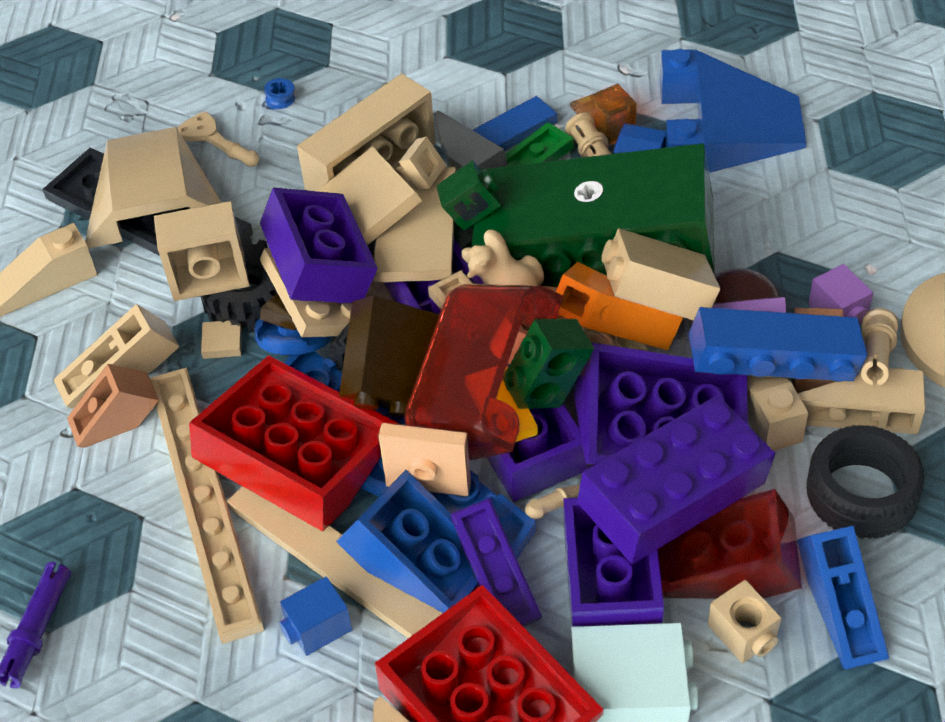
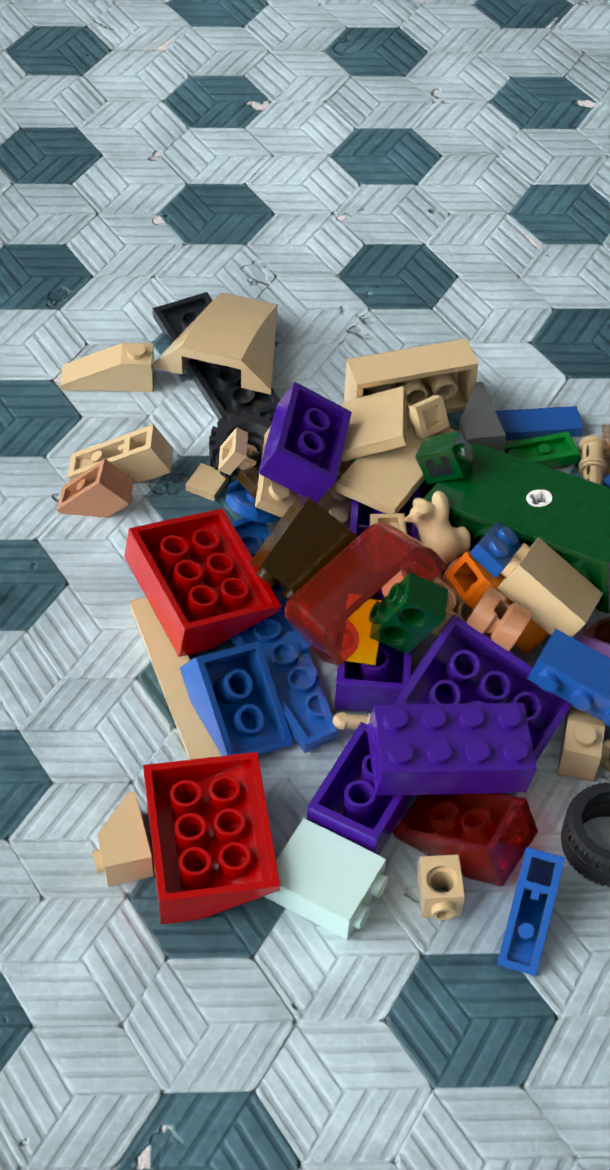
camera: 25 degrees right, 0 degrees up
tan tile [150,367,264,644] -> none
tan brick [154,201,250,301] -> none
tan piece [177,112,260,167] -> none
blue bush [264,78,295,109] -> none
blue brick [279,576,352,656] -> none
light nougat plate [379,423,471,496] -> none
dark purple tile [450,498,542,627] -> none
none -> tan tile [218,427,257,475]
none -> nougat wheel [466,585,533,651]
none -> blue plate [469,522,522,578]

